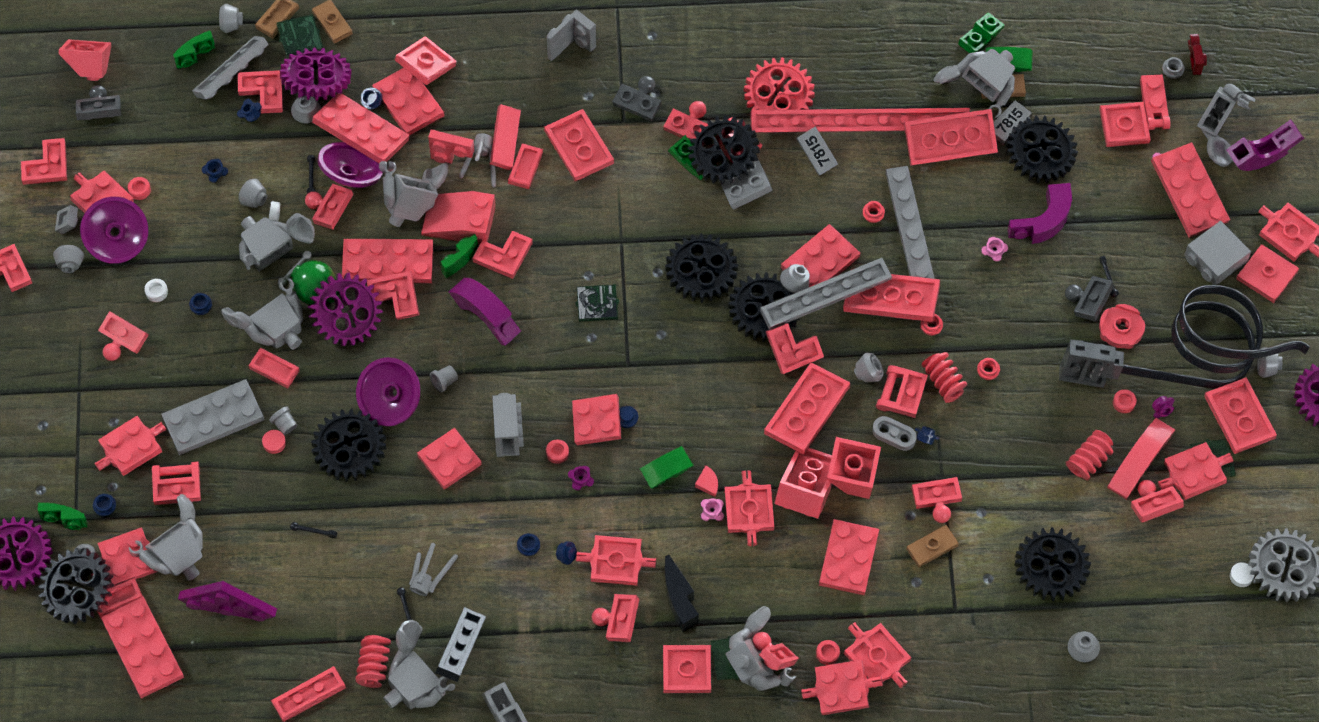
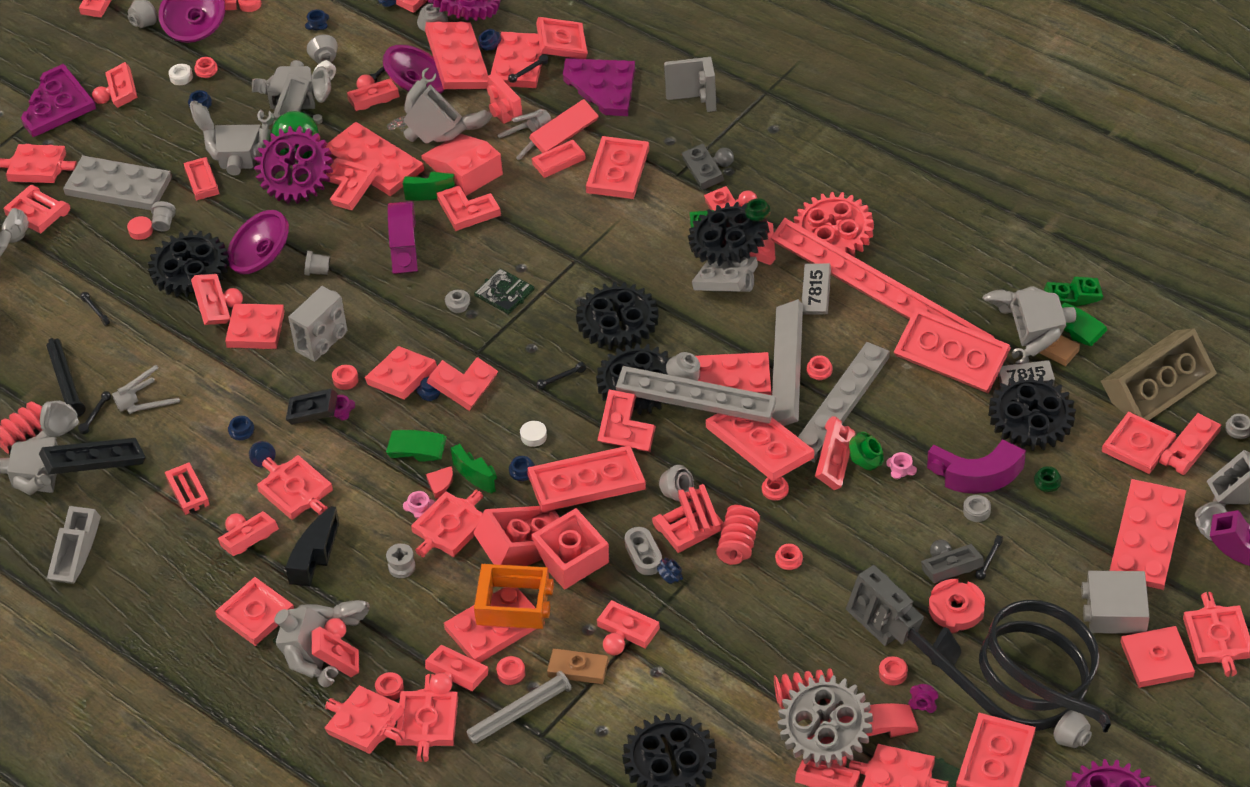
camera: 45 degrees right, 15 degrees down
none -> magenta plate [21,64,96,137]
none -> black axle [46,338,86,417]
none -> coral tile [165,462,210,515]
none -> coral plate [191,274,243,325]
none -> coral plate [194,57,218,78]
none -> light grey tile [273,73,311,119]
none -> black plate [286,388,338,425]
none -> light grey wheel [386,544,416,578]
none -> clear plant [387,116,406,132]
none -> coral plate [425,645,488,695]
none -> coral plate [427,357,498,411]
none -> light grey plate [445,290,470,313]
none -> green slope [451,444,497,493]
none -> light grey axle [466,671,571,743]
none -> orange window [474,564,554,629]
none -> coral tile [496,656,525,685]
none -> black hinge [508,55,548,83]
none -> dark blue plate [509,456,535,481]
none -> white tile [520,421,547,447]
none -> black hinge [536,362,587,389]
none -> magenta plate [563,59,635,116]
none -> coral tile [678,484,720,538]
none -> dark green plate [745,198,771,221]
none -> light grey tile [772,299,803,426]
none -> light grey gear [778,675,873,768]
none -> coral plate [815,416,855,490]
none -> green plate [849,432,884,471]
none -> black slope [931,627,961,667]
none -> light grey tile [963,495,991,522]
none -> dark green plate [1034,466,1062,492]
none -> dark tan slope [1101,328,1217,421]

